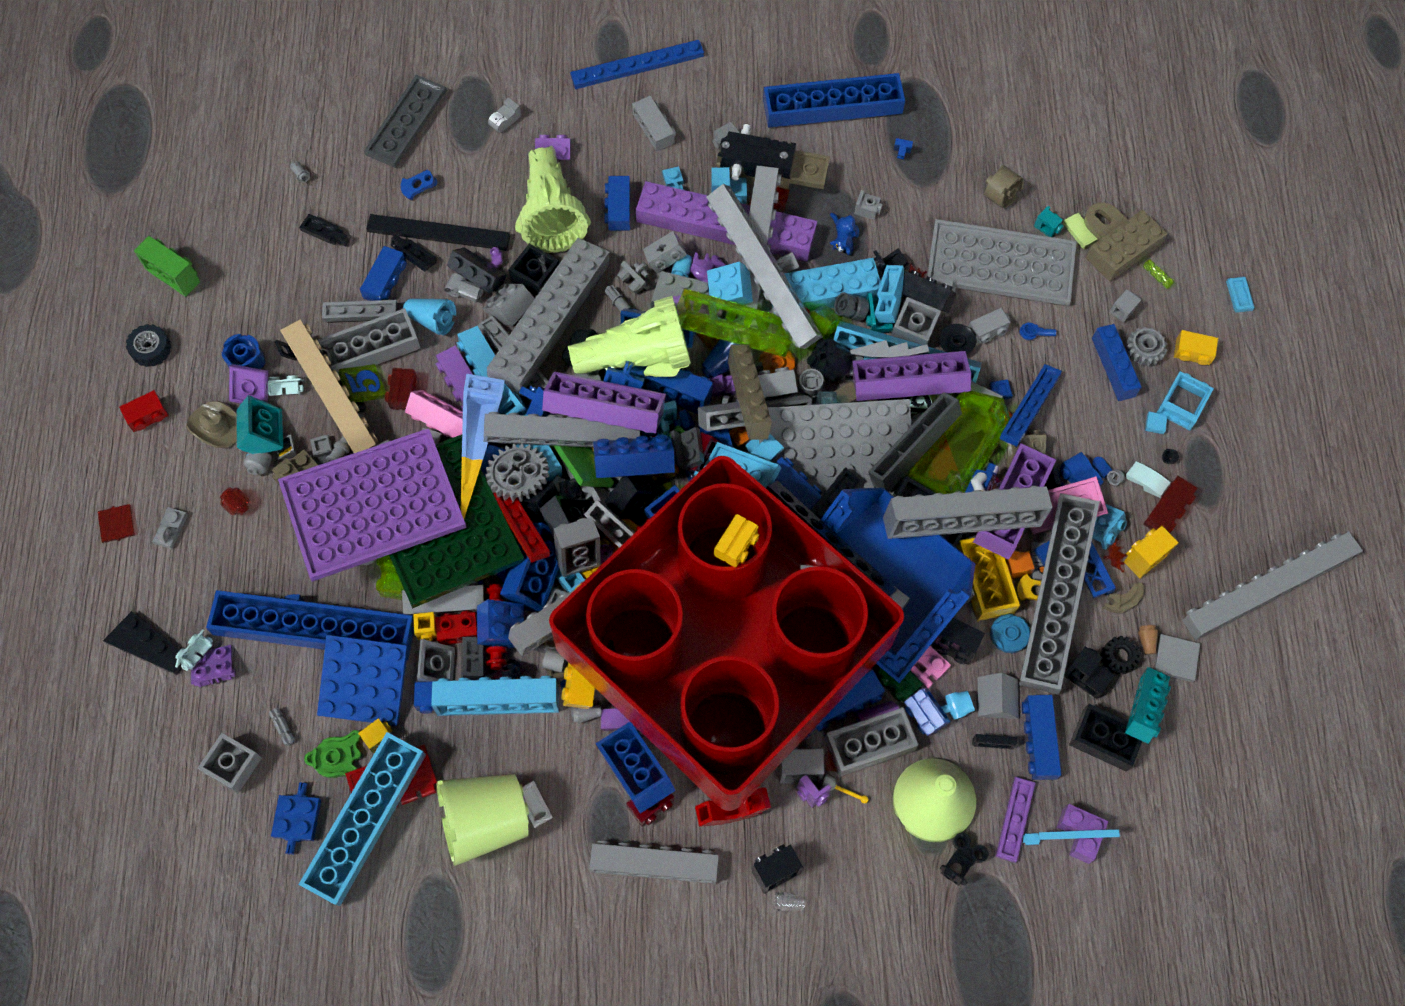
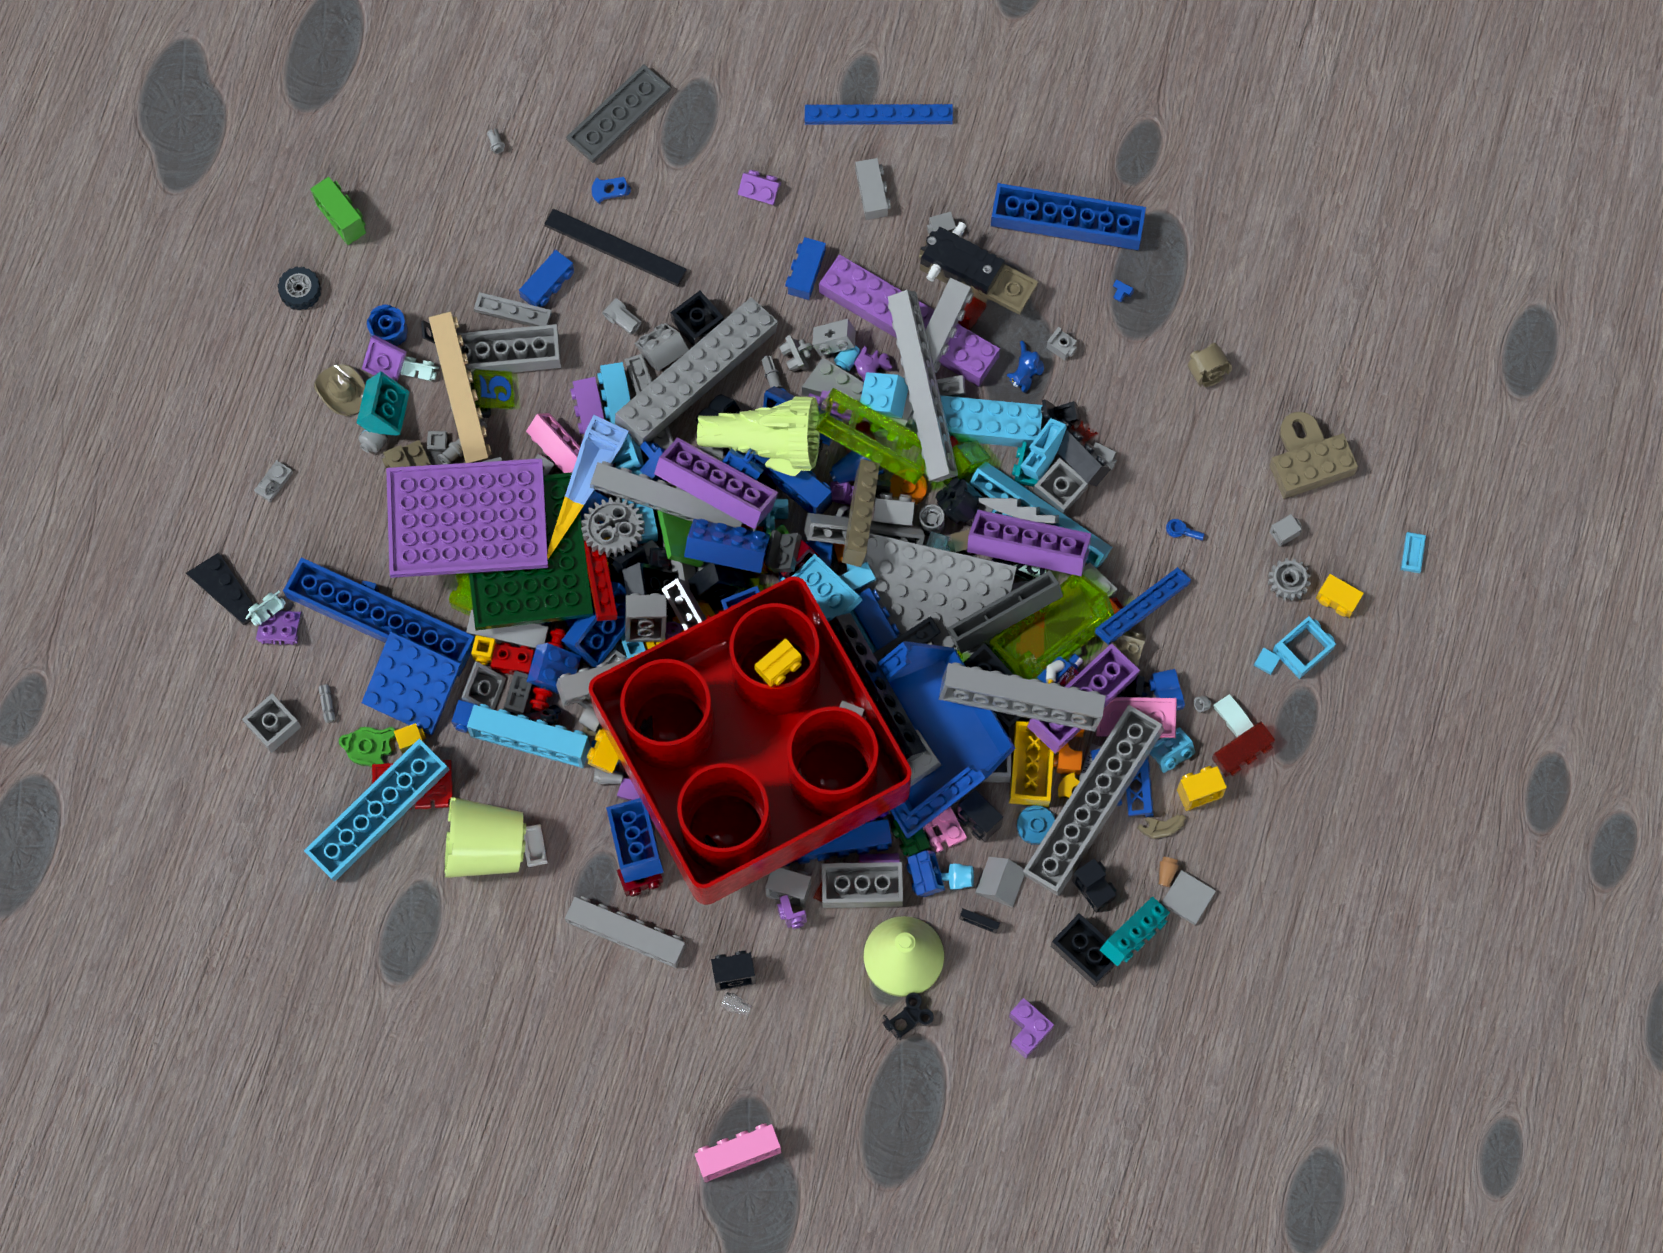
camera: 20 degrees right, 5 degrees up
clear red piece [98,504,135,543] -> none
red brick [119,390,169,432] -> none
clear red head [220,487,250,516] -> none
blue plate [271,782,321,855] -> none
slope [276,434,297,461] -> none
black hinge [299,214,350,247] -> none
clear red brick [385,368,417,410] -> none
black hinge [391,235,437,272] -> none
medium azure cone [403,298,456,335] -> none
black brick [447,247,507,293] -> none
light grey leg [488,98,521,133] -> none
medium lavender arm [490,247,503,268] -> none
yellowish green cone [515,146,591,253] -> none
medium azure plate [662,166,684,190] -> none
blue tile [673,410,695,431] -> none
red arch [695,787,771,827] -> none
medium azure brick [711,167,747,204] -> none
hinge [819,774,869,804] -> none
dark grey wheel [834,292,869,321] -> none
light grey plate [927,219,1076,306] -> none
black dish [939,324,976,355] -> none
light grey brick [968,308,1010,345] -> none
blue tile [989,379,1013,400] -> none
medium lavender tile [995,776,1035,863] -> none
blue brick [1022,695,1061,780] -> none
medium azure piece [1023,829,1120,845] -> none
teal brick [1034,206,1064,237] -> none
yellowish green tile [1063,213,1098,249] -> none
blue brick [1092,324,1141,401] -> none
blue piece [1092,457,1112,479] -> none
black tyre [1101,636,1141,675] -> none
clear red piece [1103,538,1127,573] -> none
clear neon green axle [1143,259,1174,289] -> none
black hinge [1162,449,1179,464] -> none
light grey brick [1182,532,1363,641] -> none

